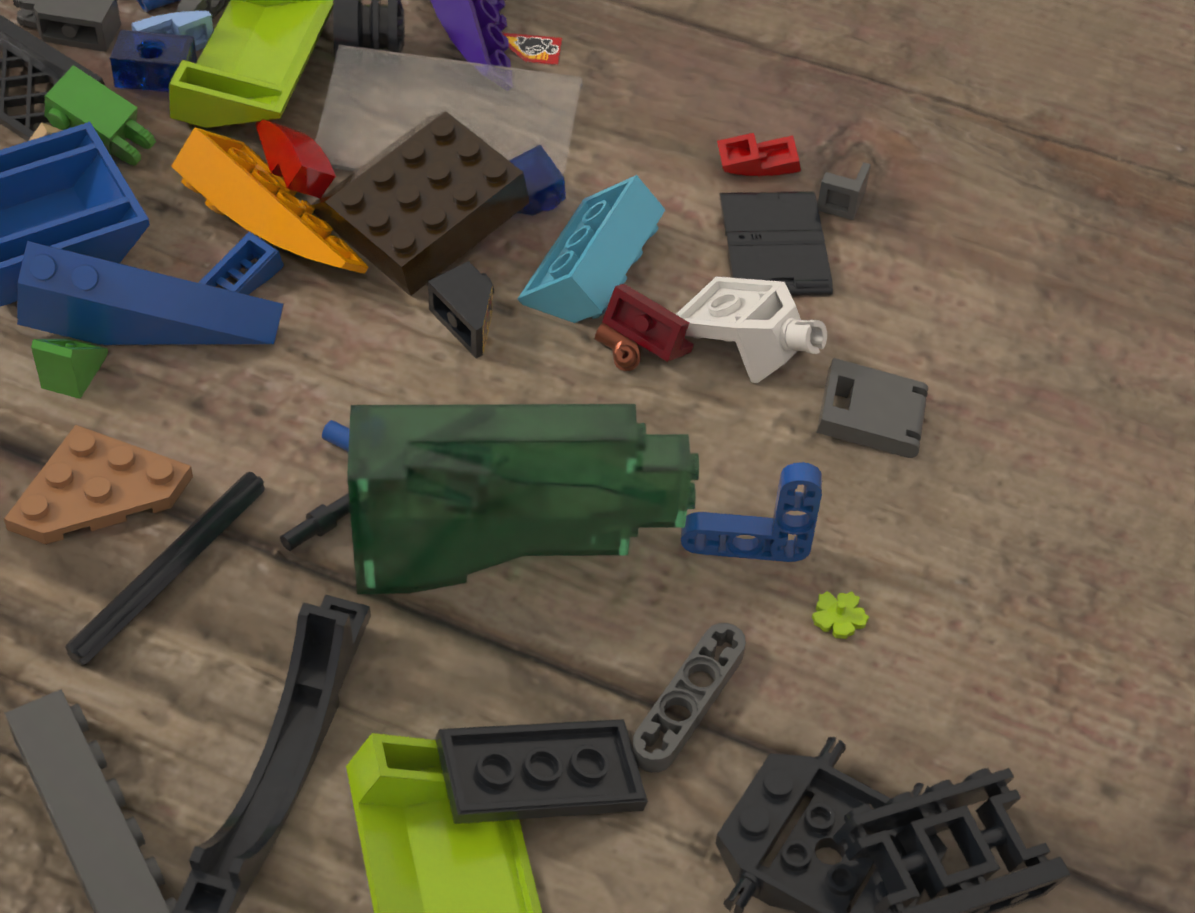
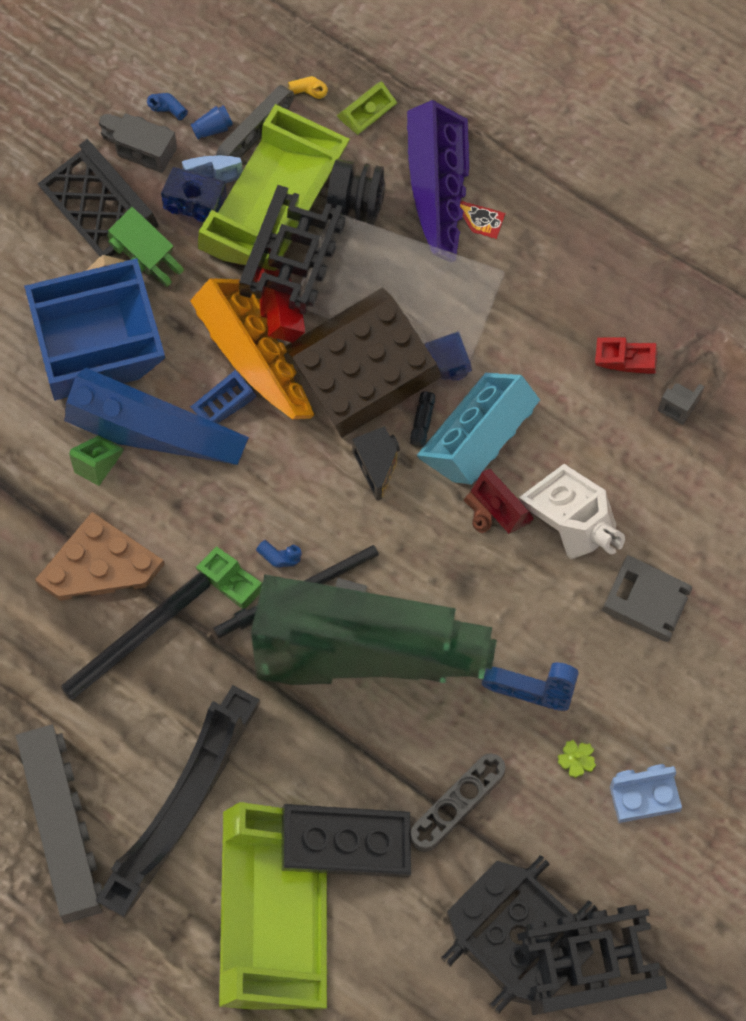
camera: 15 degrees right, 15 degrees up
black piece [719,191,833,296] -> none
none -> bright green slope [196,546,264,609]
none -> black fence [239,185,346,315]
none -> black axle [410,391,436,447]
none -> light blue bracket [610,764,682,823]

